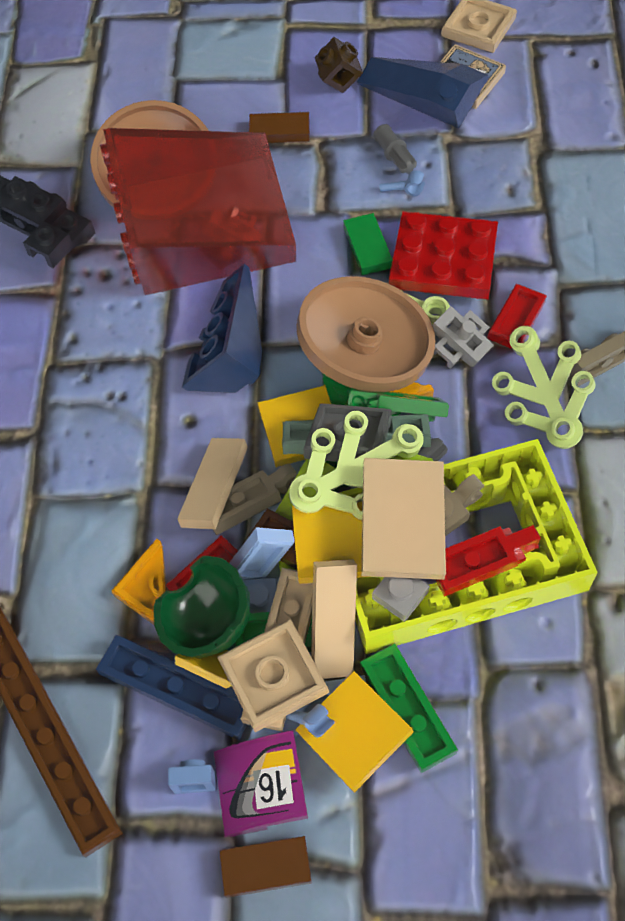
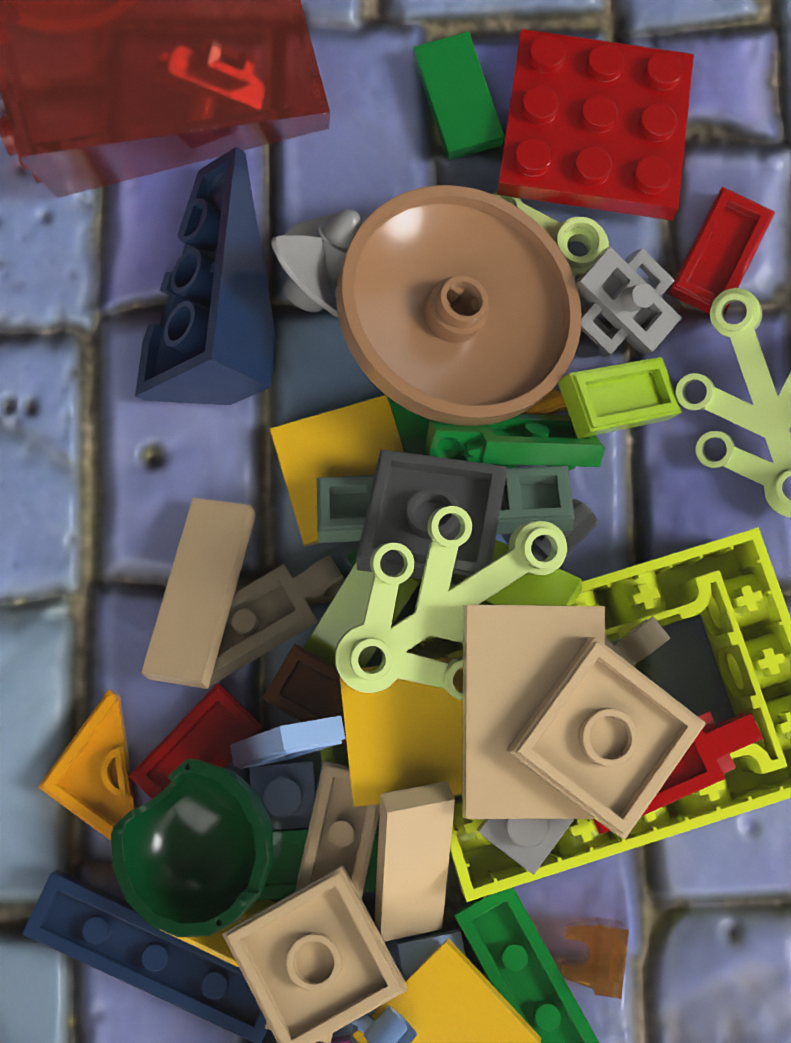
camera: 10 degrees left, 20 degrees up
none -> light grey piece [271,209,370,317]
none -> tan tile [506,637,706,839]
none -> lime tile [558,357,682,439]
none -> clear orange tile [560,917,629,999]

